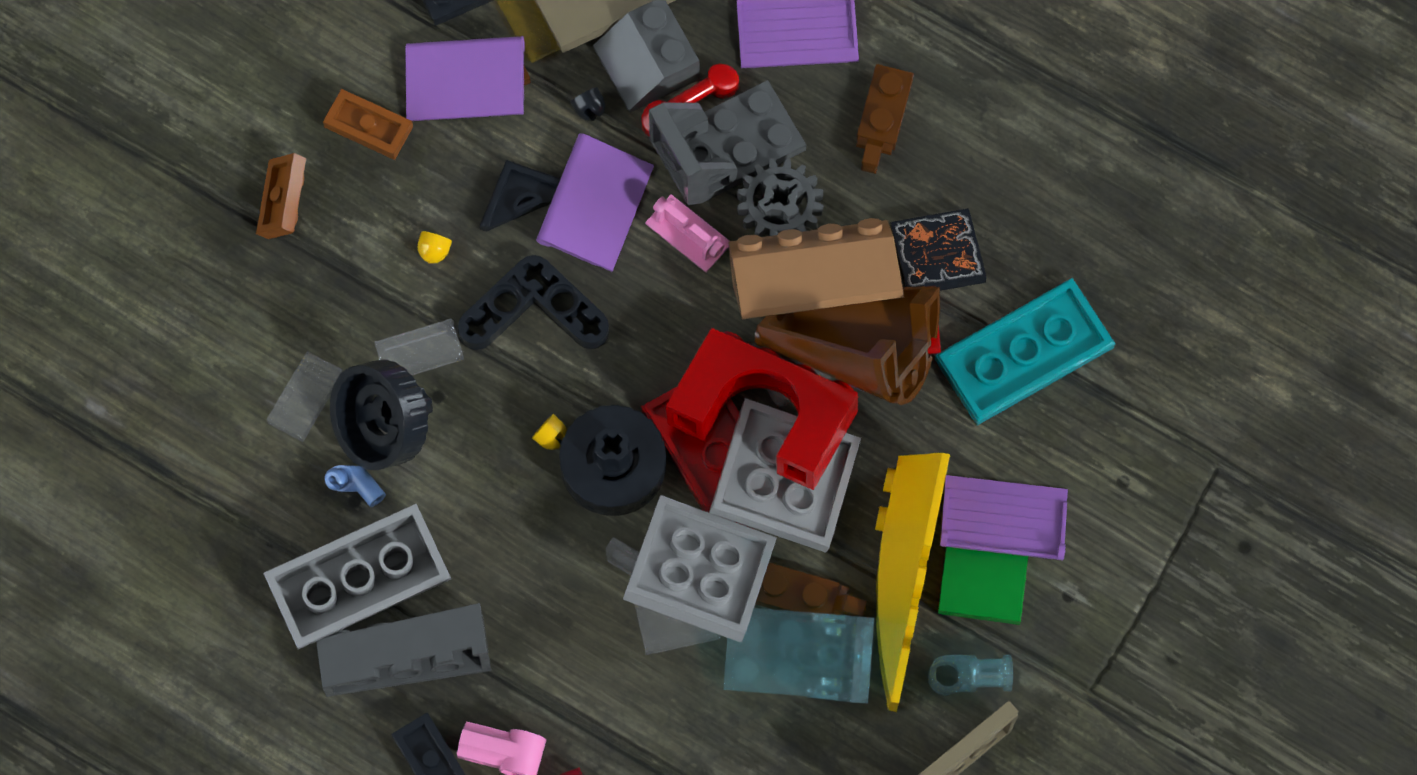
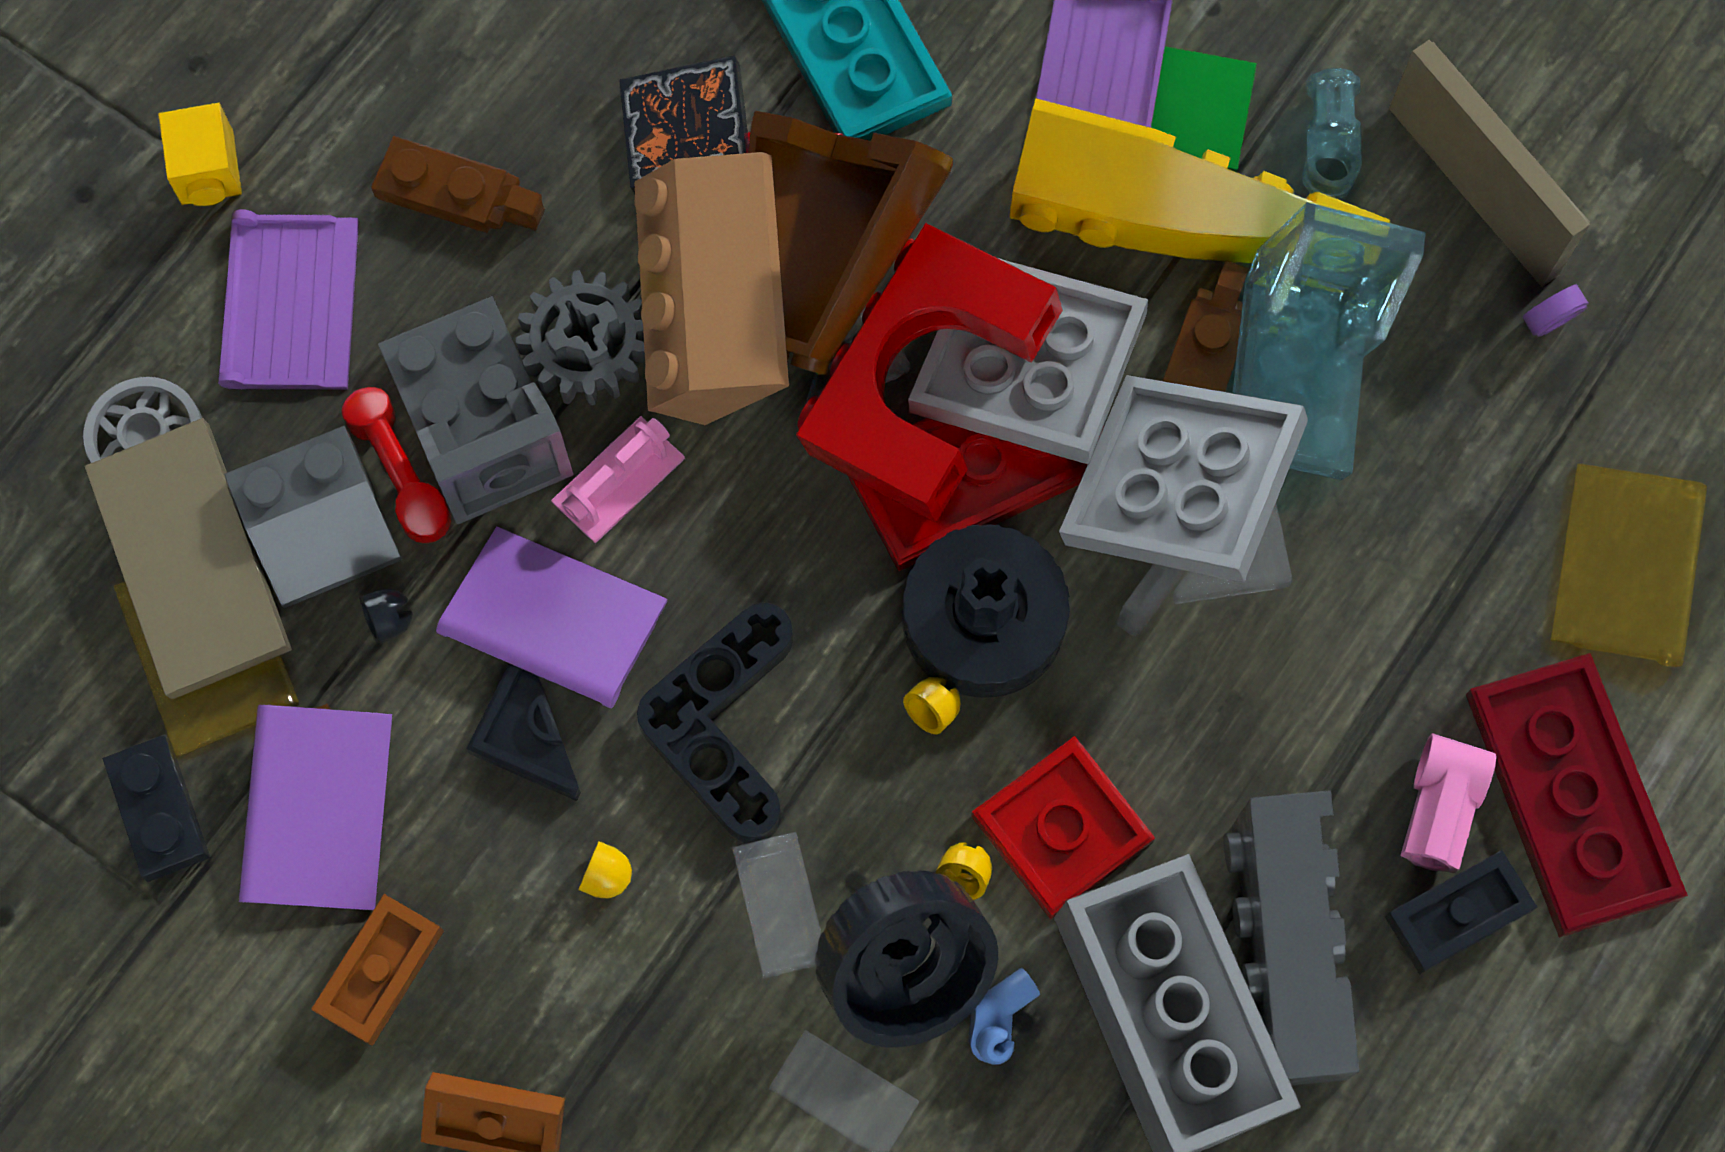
camera: 85 degrees left, 0 degrees up
none -> yellow hinge [935,842,992,900]
none -> red tile [971,736,1155,920]

